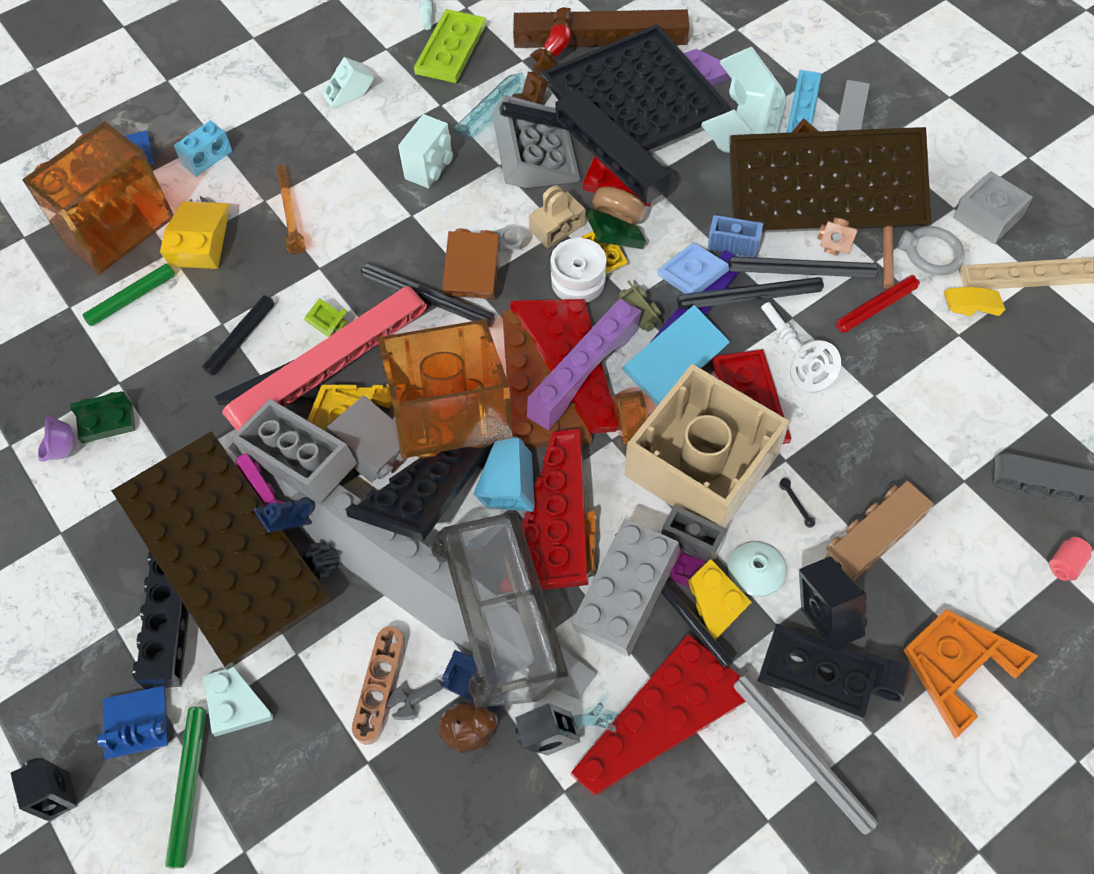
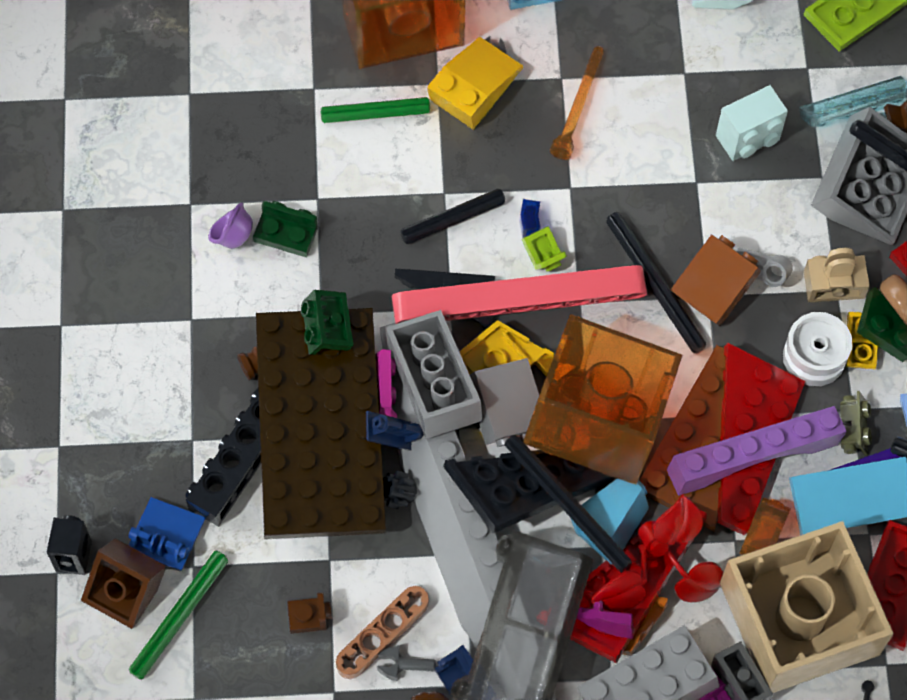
camera: 30 degrees right, 5 degrees up
light aqua wing [204,667,274,737] -> none
none -> reddish brown slope [80,538,166,629]
none -> reddish brown wheel [237,346,258,381]
none -> reddish brown bracket [287,592,332,634]
none -> dark green bracket [301,289,353,355]
none -> black axle [505,434,632,572]
none -> clear blue piece [520,199,541,238]
none -> magenta slope [577,601,634,638]
none -> red plant [590,494,723,612]

